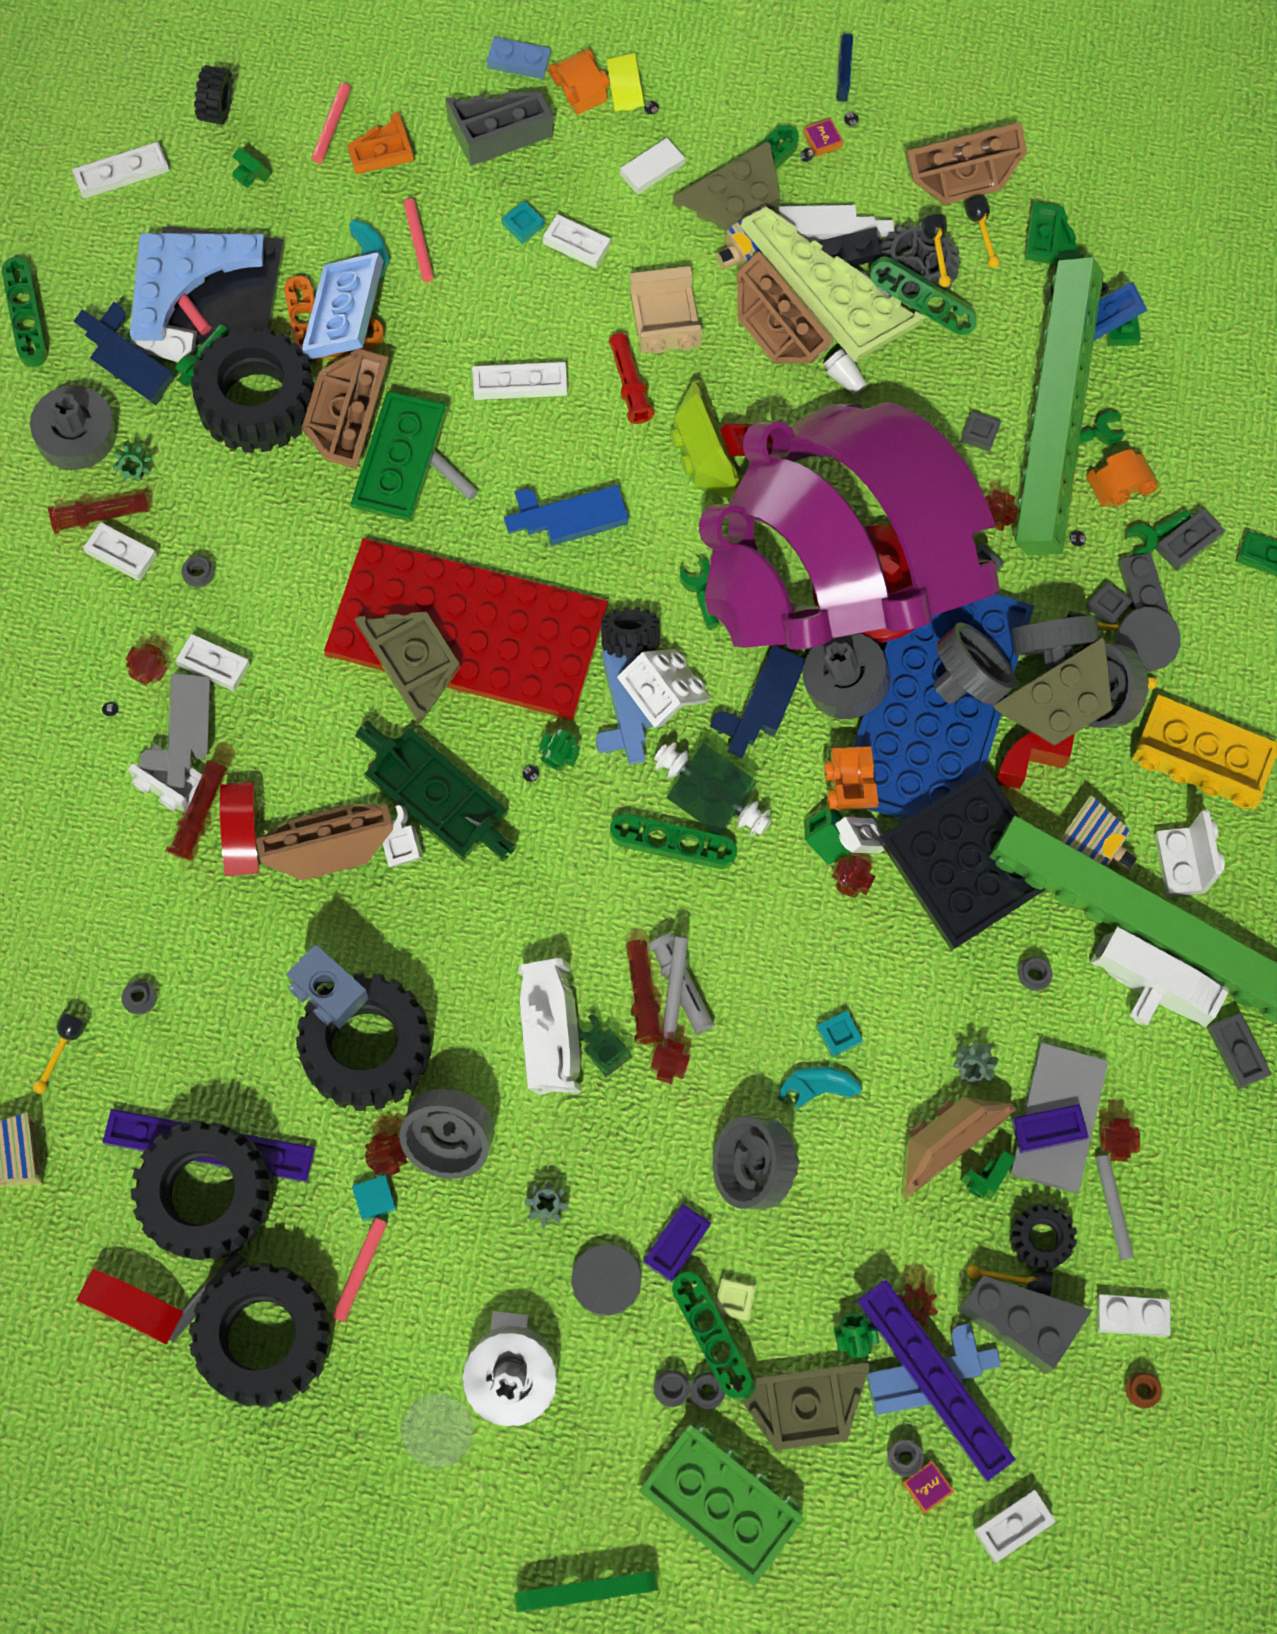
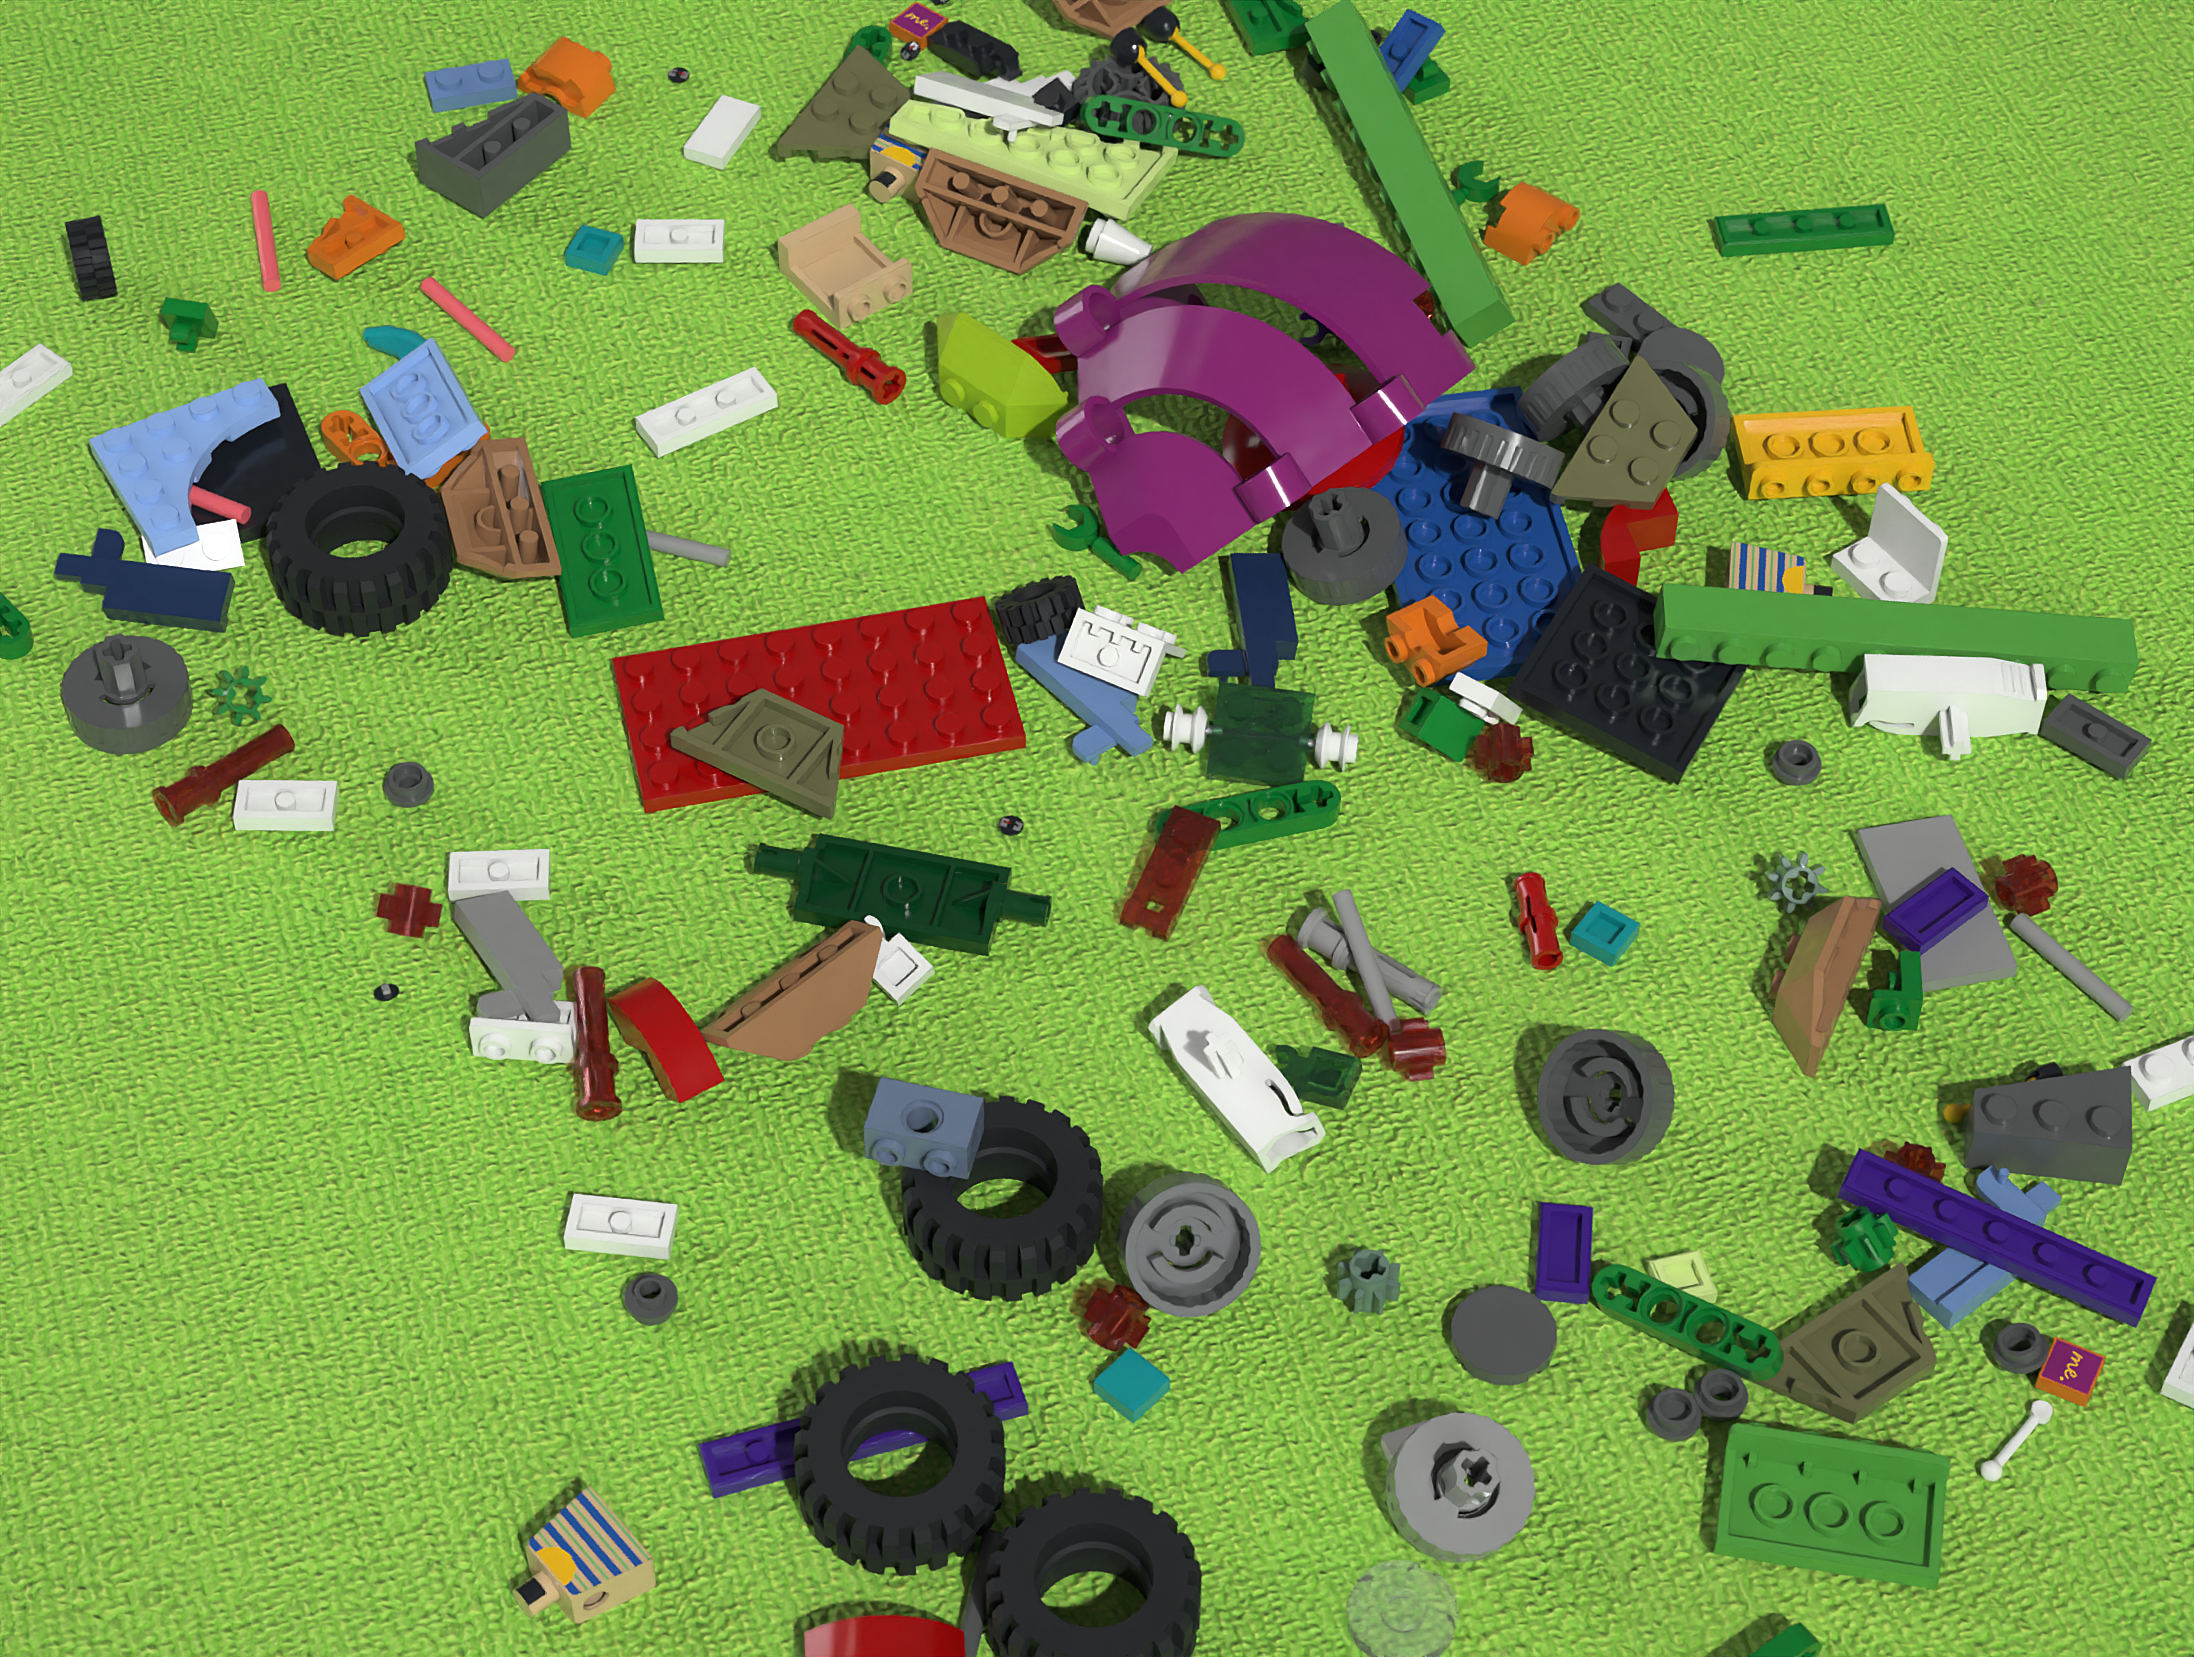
camera: 25 degrees left, 20 degrees down
hinge [33,1012,87,1094] -> none
green piece [175,324,229,387] -> none
coral bar [332,1218,388,1323] -> none
blue piece [504,485,629,546] -> none
green gear [538,729,580,770] -> none
neon yellow slope [607,53,644,112] -> none
teal piece [777,1066,863,1109] -> none
black tyre [1009,1203,1077,1271] -> none
black piece [1070,532,1086,546] -> none
green piece [1125,509,1192,556] -> none
dark grey plate [1156,508,1226,571] -> none
none -> white plate [564,1194,679,1260]
none -> white piece [914,71,1064,142]
none -> black hinge [926,20,1023,82]
none -> clear red plate [1120,805,1221,942]
none -> red pin [1513,872,1563,970]
none -> white hinge [1981,1400,2053,1482]

